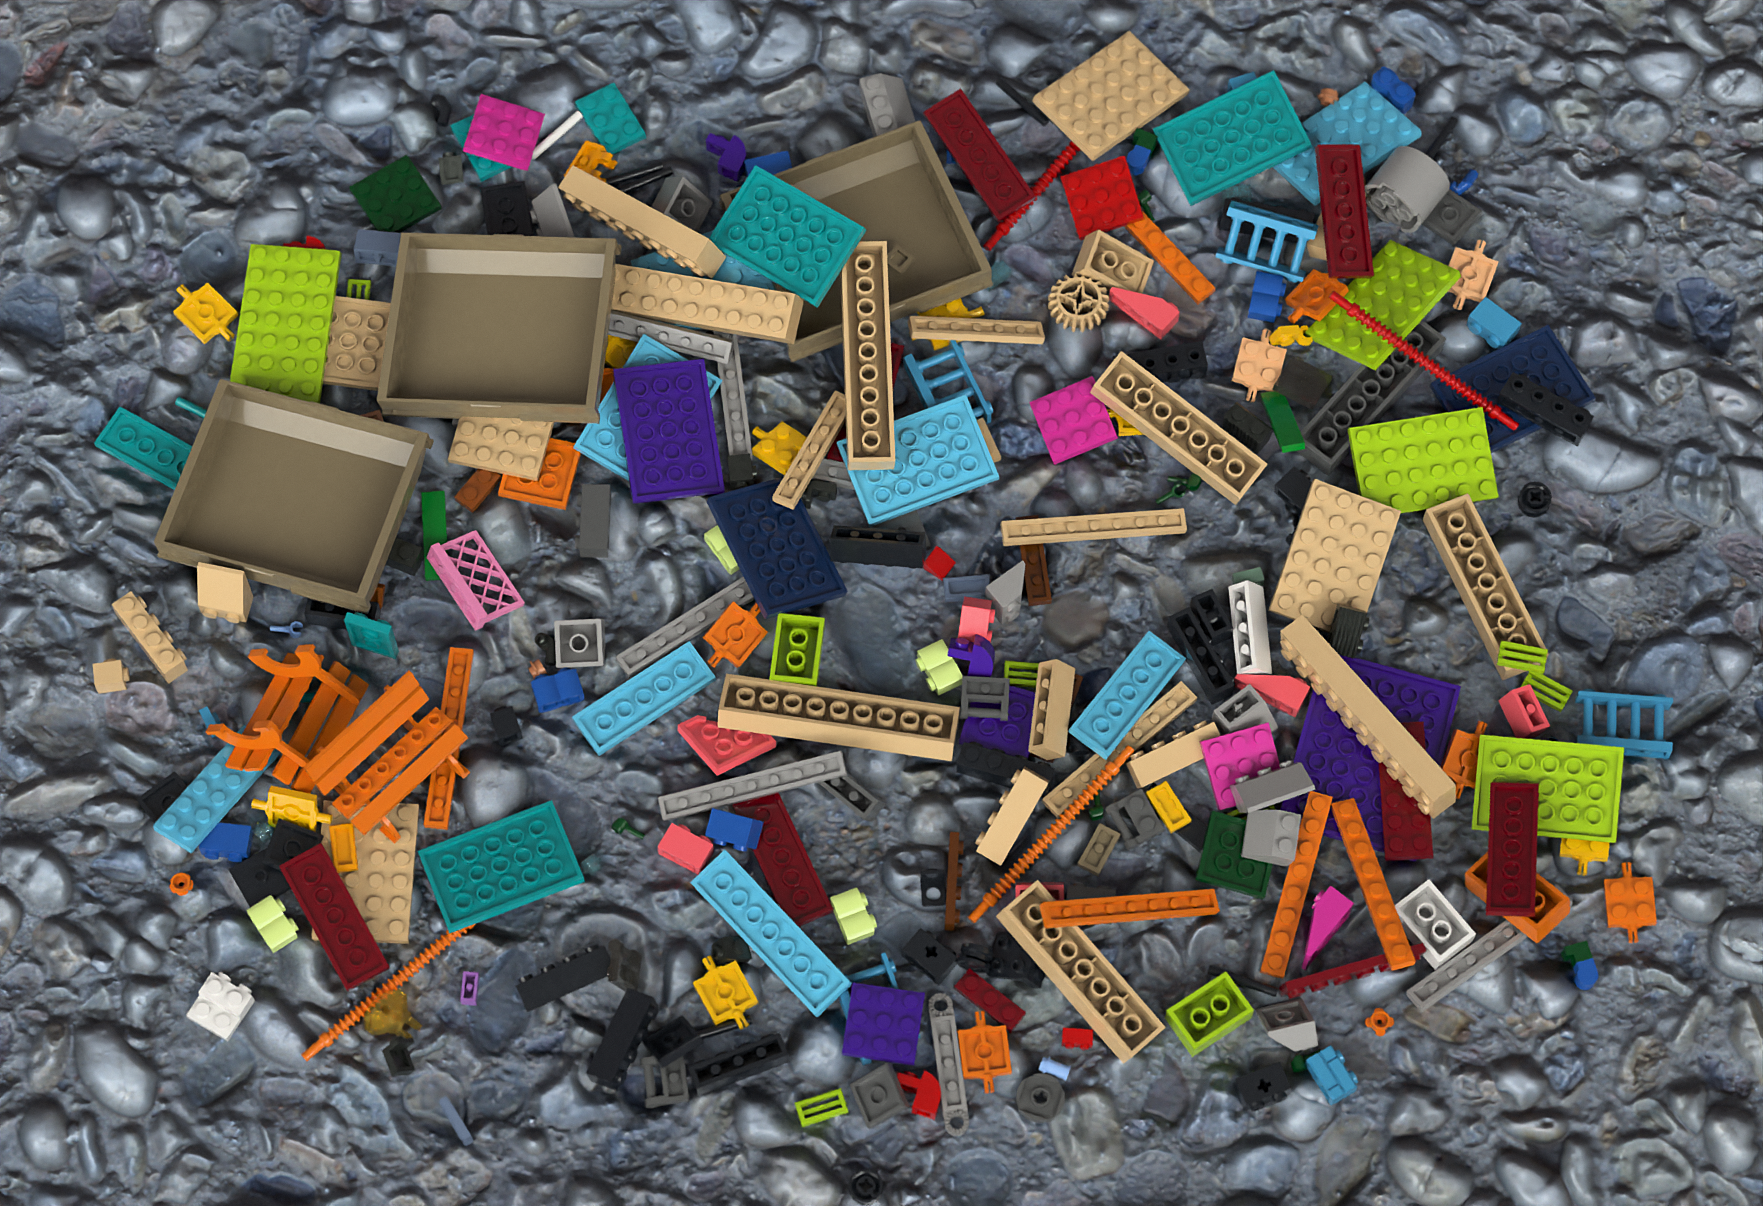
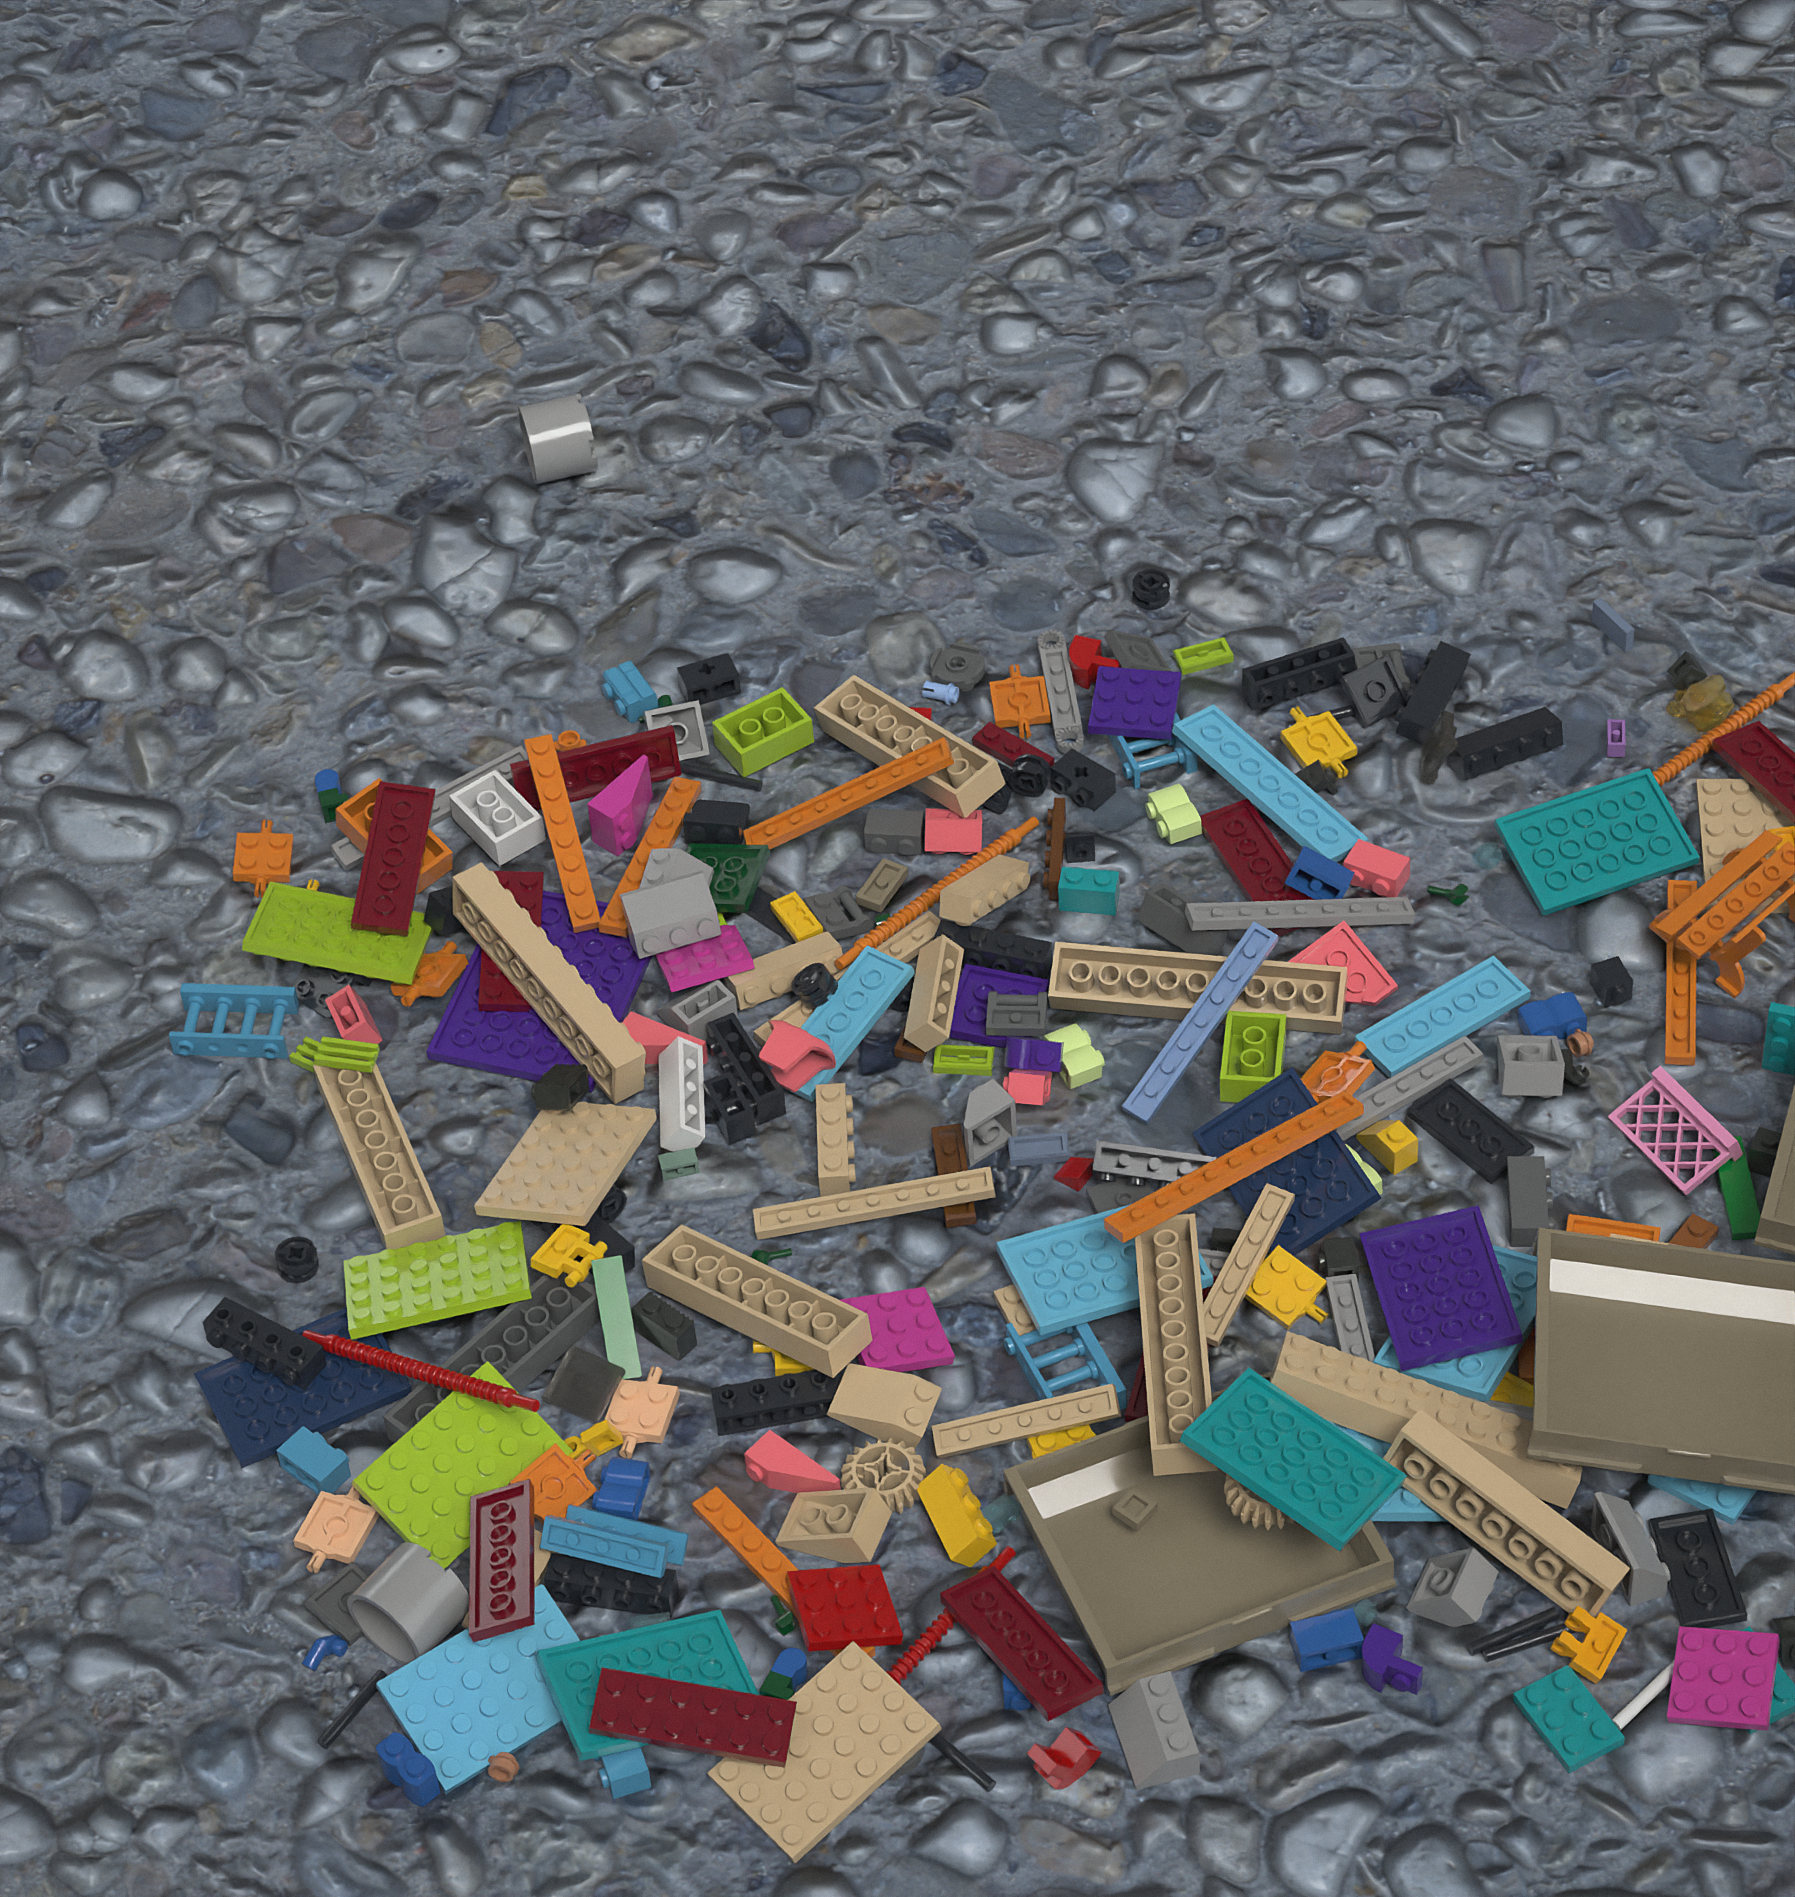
camera: 175 degrees left, 20 degrees down
none -> black slope [423,886,465,936]
none -> yellow plate [531,1224,608,1288]
none -> dark red plate [589,1667,797,1768]
none -> black bracket [683,799,750,845]
none -> coral piece [759,1020,836,1092]
none -> black wheel [791,963,838,1008]
none -> tan brick [815,1083,856,1197]
none -> tan slope [826,1363,942,1450]
none -> yellow brick [916,1464,997,1567]
none -> red brick [1027,1727,1102,1790]
none -> teal brick [1058,866,1120,916]
none -> orange plate [1103,1091,1364,1243]
none -> medium blue plate [1122,921,1279,1125]
none -> yellow slope [1356,1120,1418,1175]
none -> black tile [1407,1078,1535,1184]

